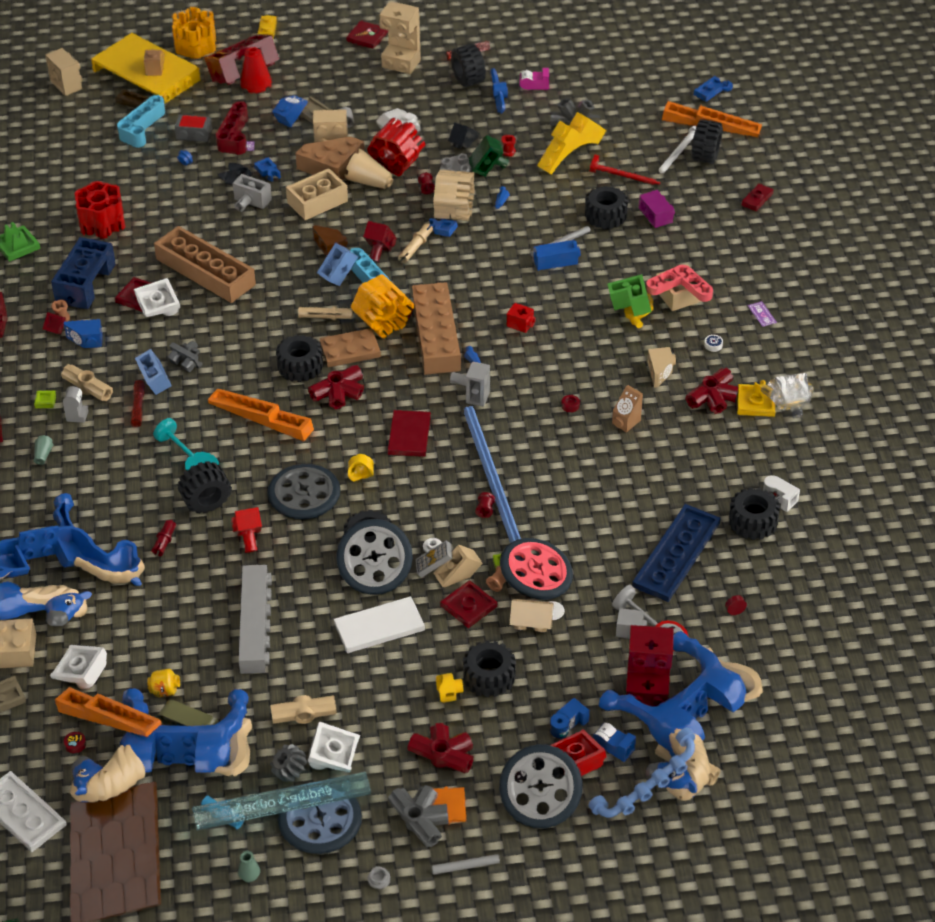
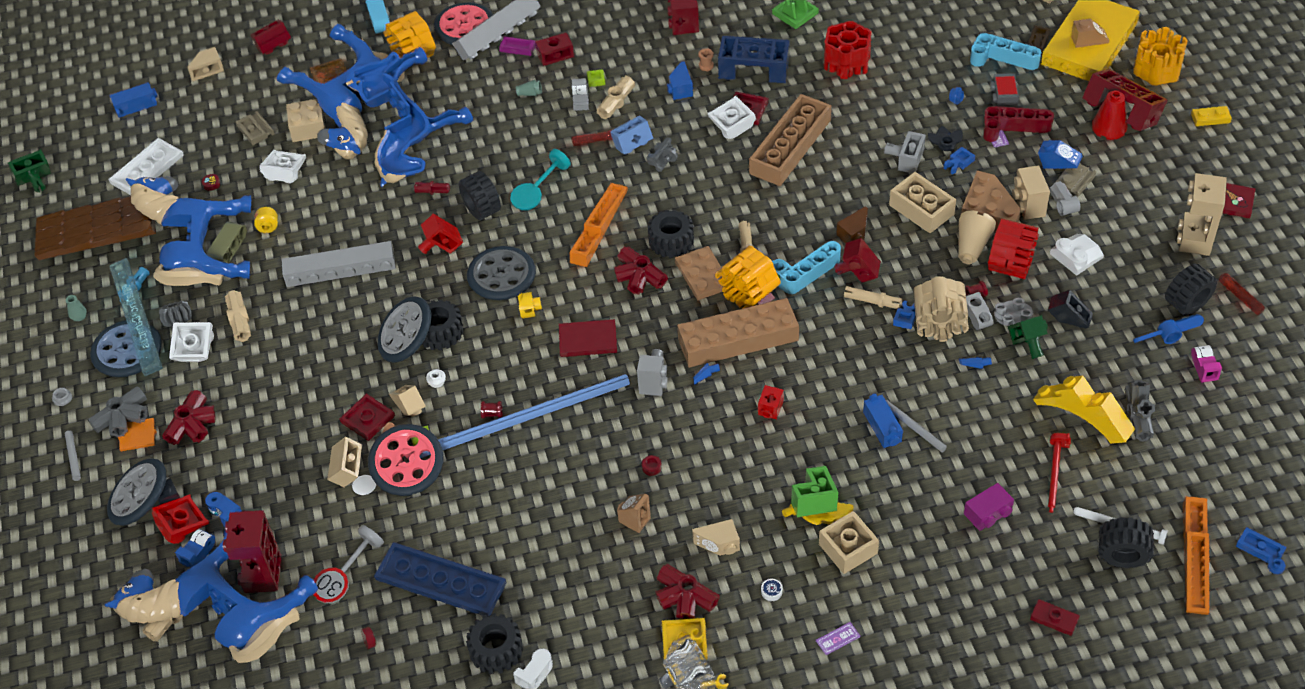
camera: 85 degrees right, 5 degrees up
dark red plate [43,312,66,335] -> none
orange slope [55,687,162,737] -> none
medium blue brick [317,243,358,286] -> none
white tile [334,596,425,653] -> none
light grey tile [416,540,453,577] -> none
yellow piece [436,673,463,703] -> none
black tyre [463,640,516,697] -> none
red bush [501,135,516,157] -> none
black tyre [585,186,628,229] -> none
medium blue bar [589,728,696,818] -> none
light grey brick [616,608,647,639] -> none
coral beam [646,265,713,302] -> none

